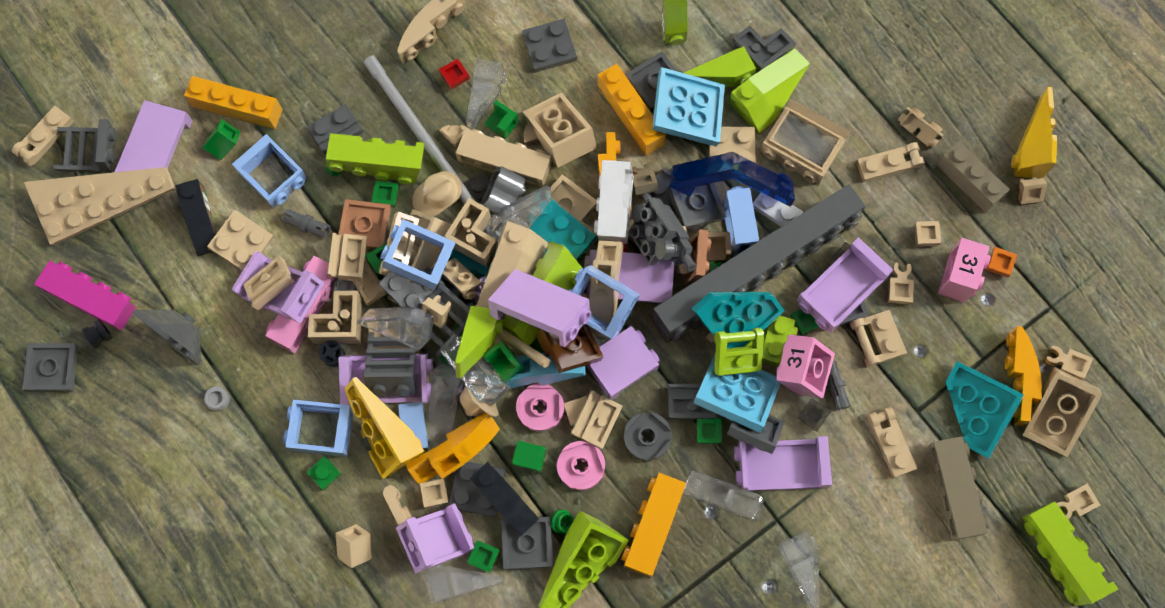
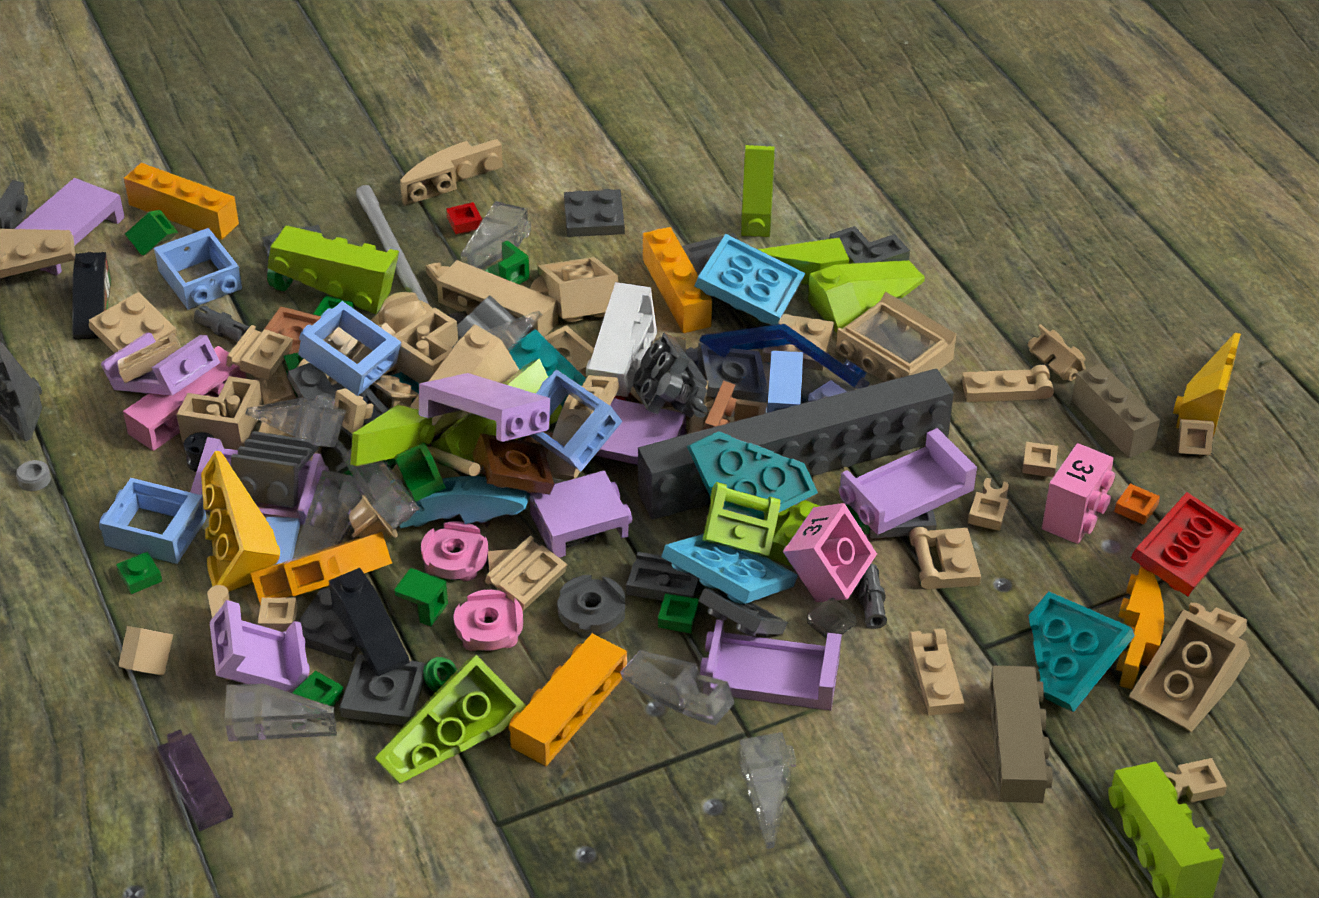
camera: 10 degrees right, 30 degrees down
none -> red plate [1130,492,1243,597]

